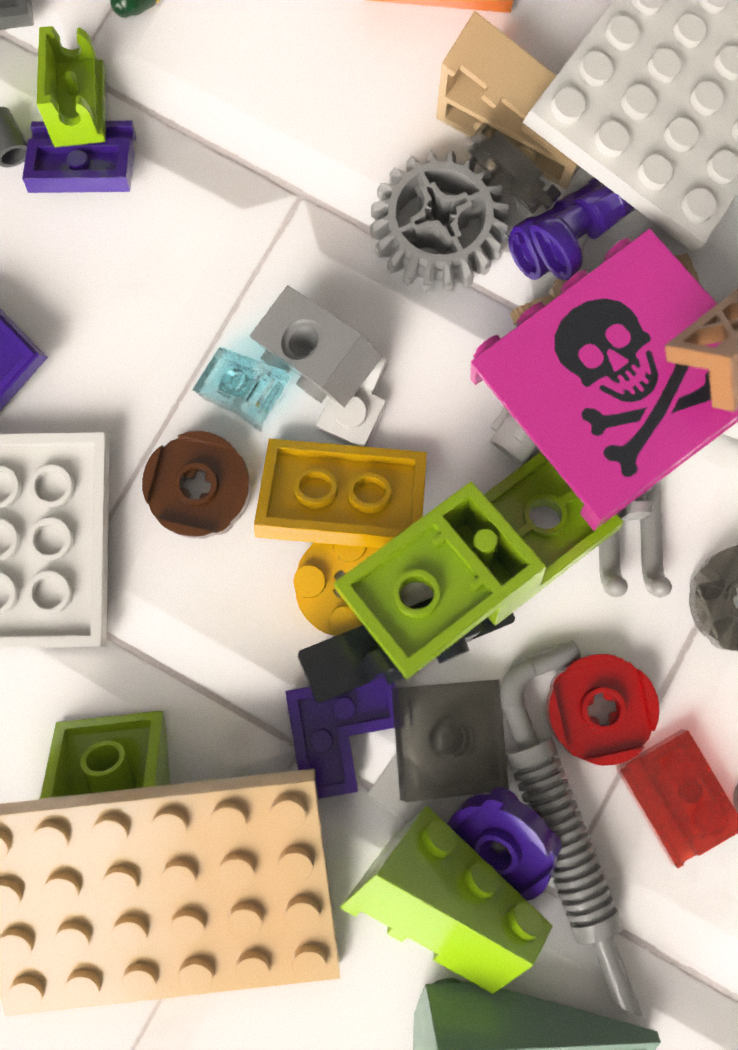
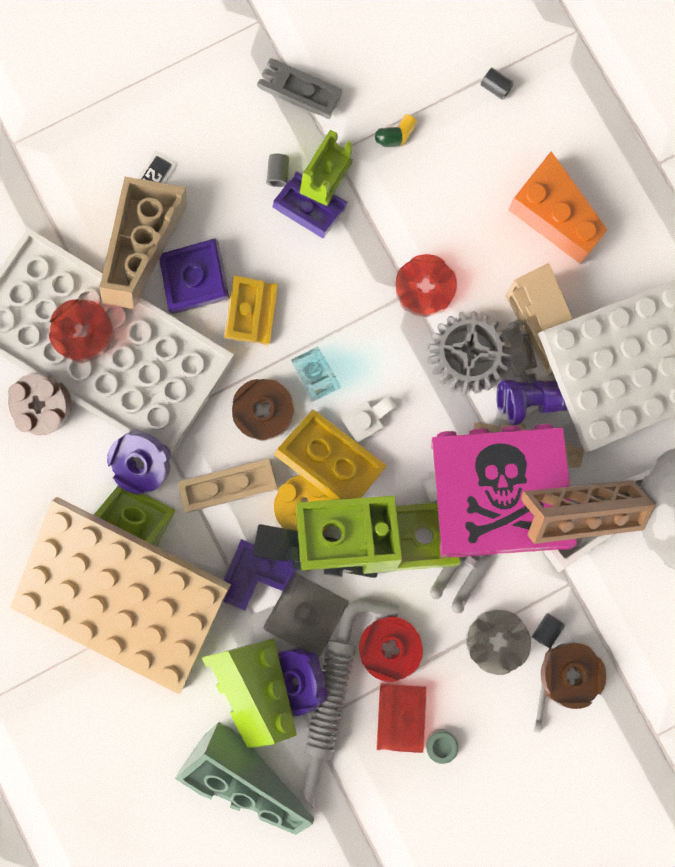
camera: 30 degrees right, 0 degrees up
light grey brick [249,285,383,408] -> none
none -> plate [107,430,171,494]
none -> tan plate [178,459,278,513]
none -> yellow plate [224,276,278,346]
none -> clear red plate [395,254,457,317]

